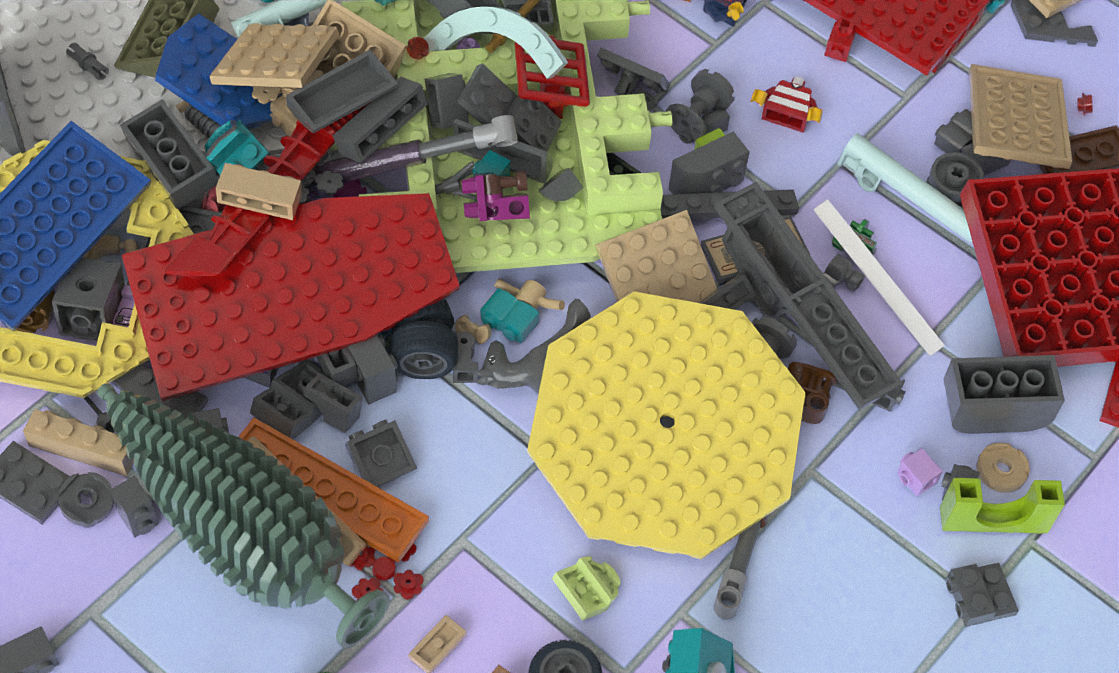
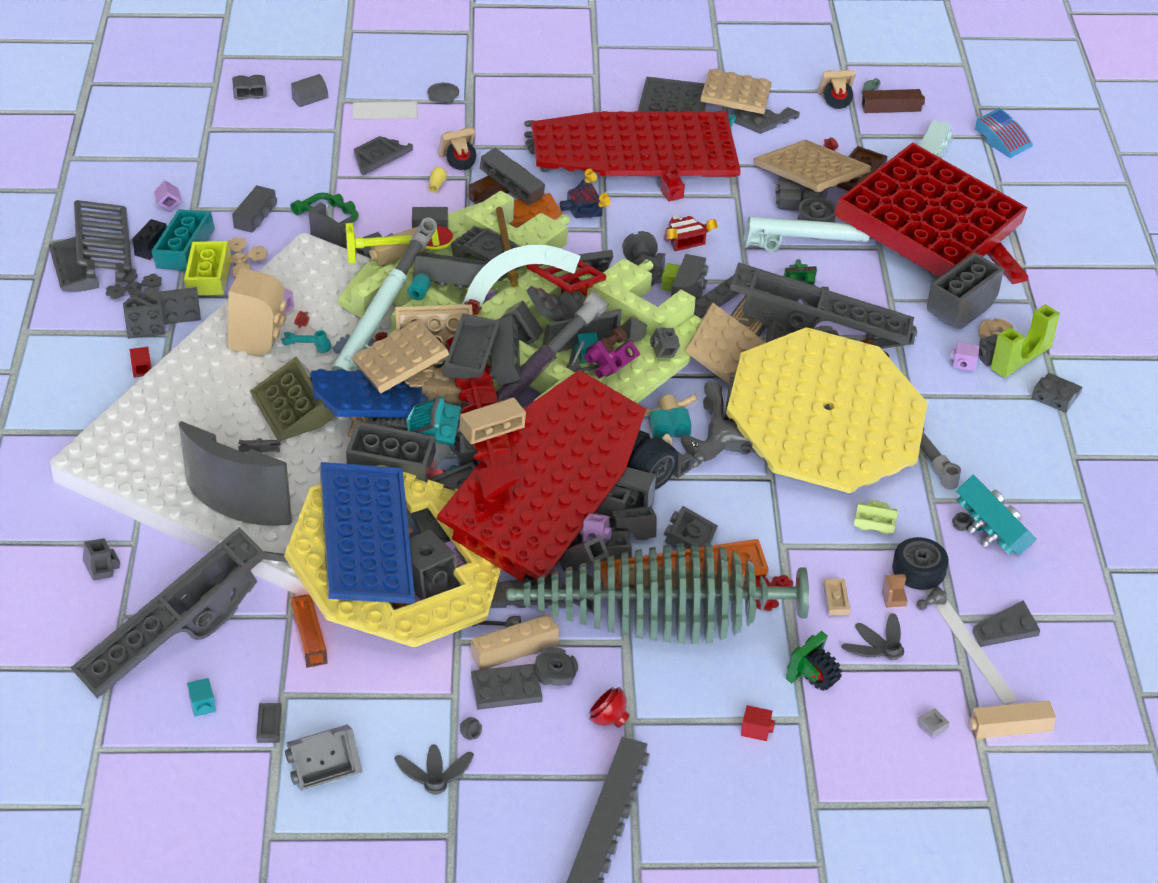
camera: 40 degrees left, 15 degrees down
dark grey brick [110,476,158,538] -> none
white sticker [813,199,945,356] -> none
none -> dark grey brick [560,536,610,571]
none -> lavender brick [580,514,612,543]
none -> red piece [589,687,630,728]
none -> dark grey brick [650,327,680,358]

